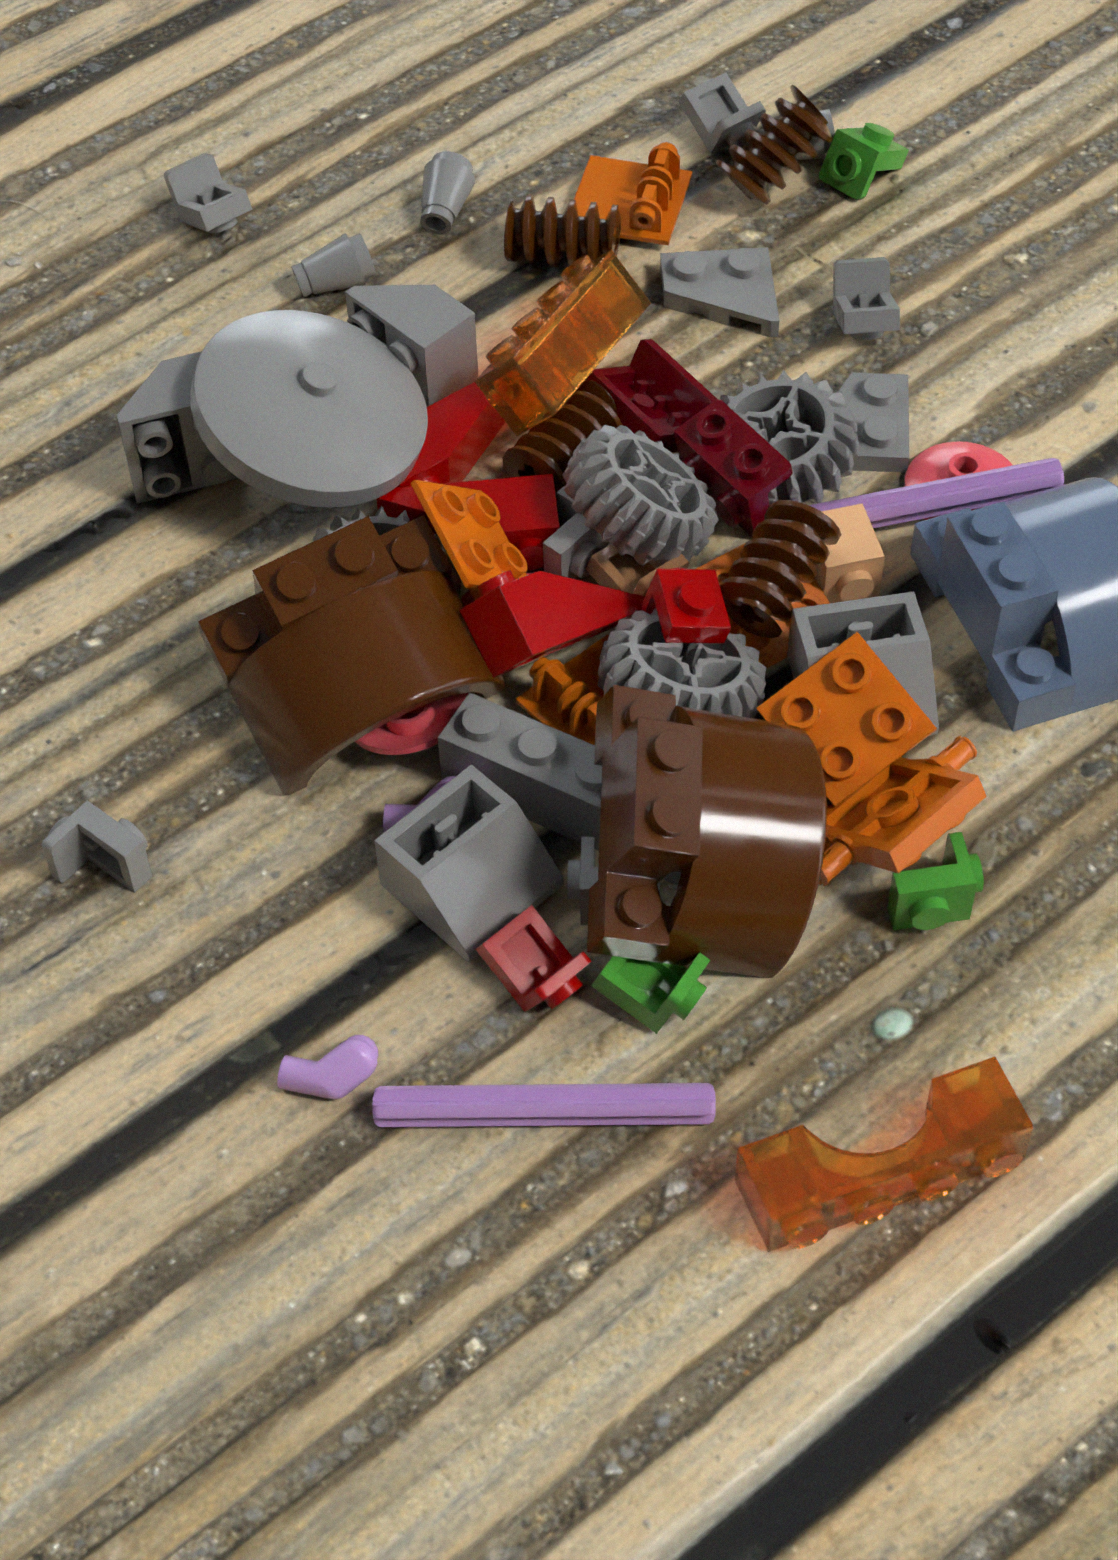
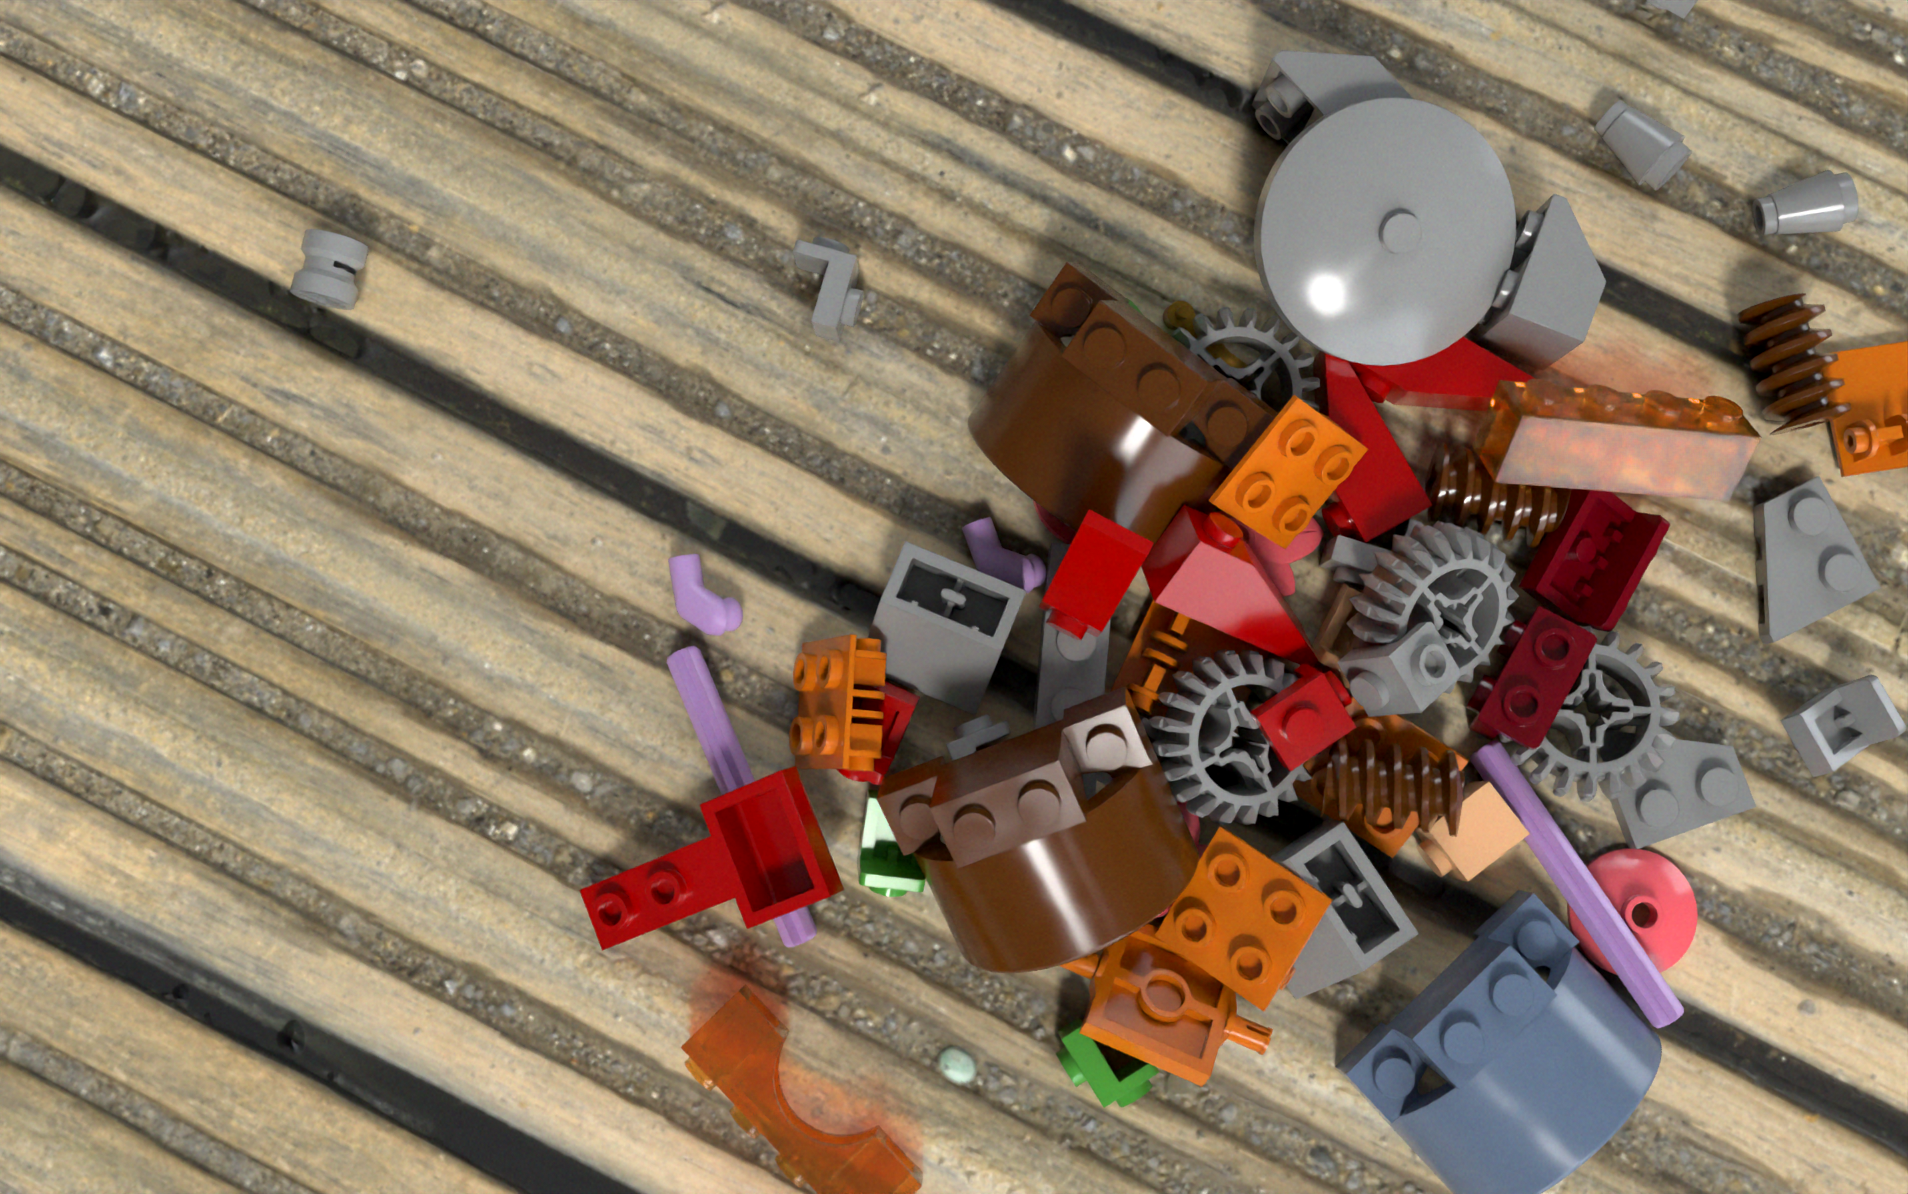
camera: 65 degrees right, 30 degrees up
none -> red plate [579,766,845,951]
none -> orange hinge [789,634,887,771]
none -> red slope [1039,509,1154,641]
none -> light grey bracket [1337,622,1461,717]

